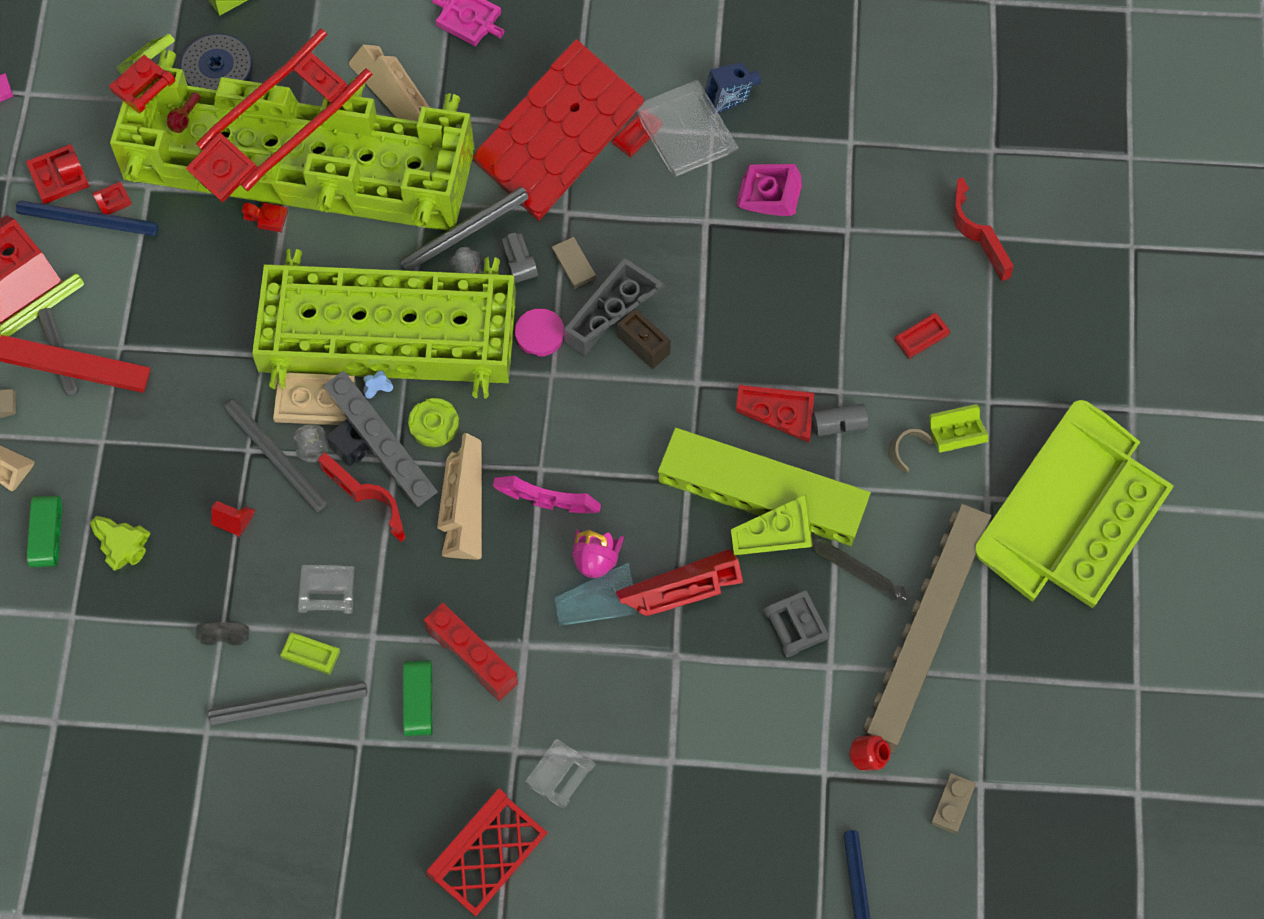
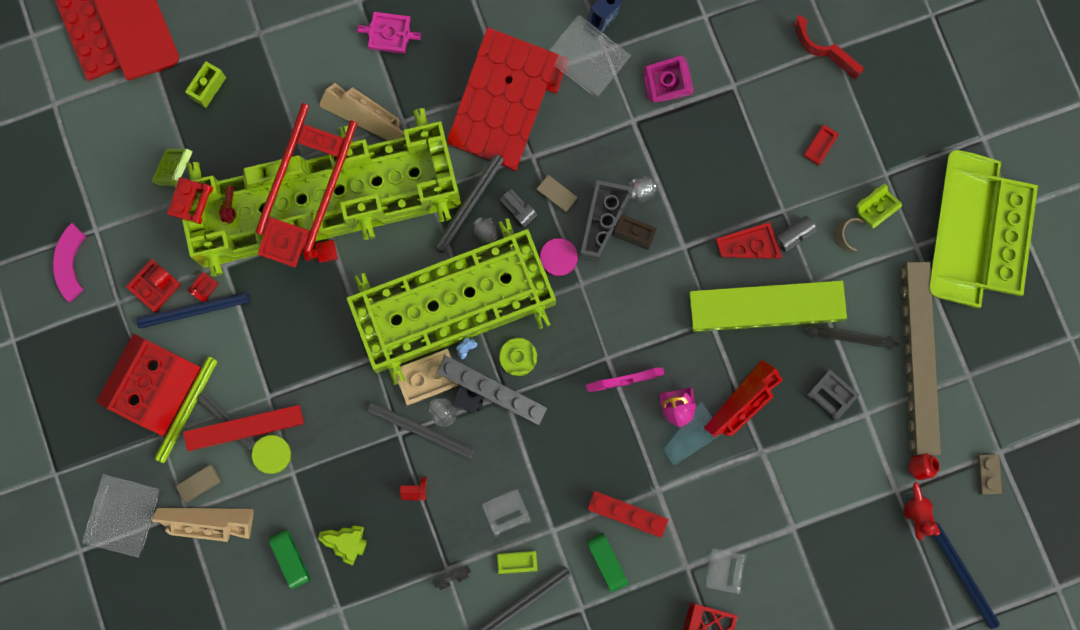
camera: 25 degrees left, 15 degrees up
piece [180,34,252,90] -> none
red piece [318,452,405,542] -> none
tan wedge [437,433,482,560] -> none
lime wing [731,495,813,555] -> none
none -> lime tile [252,435,292,474]
none -> clear head [629,175,657,203]
none -> red animal [903,482,940,540]

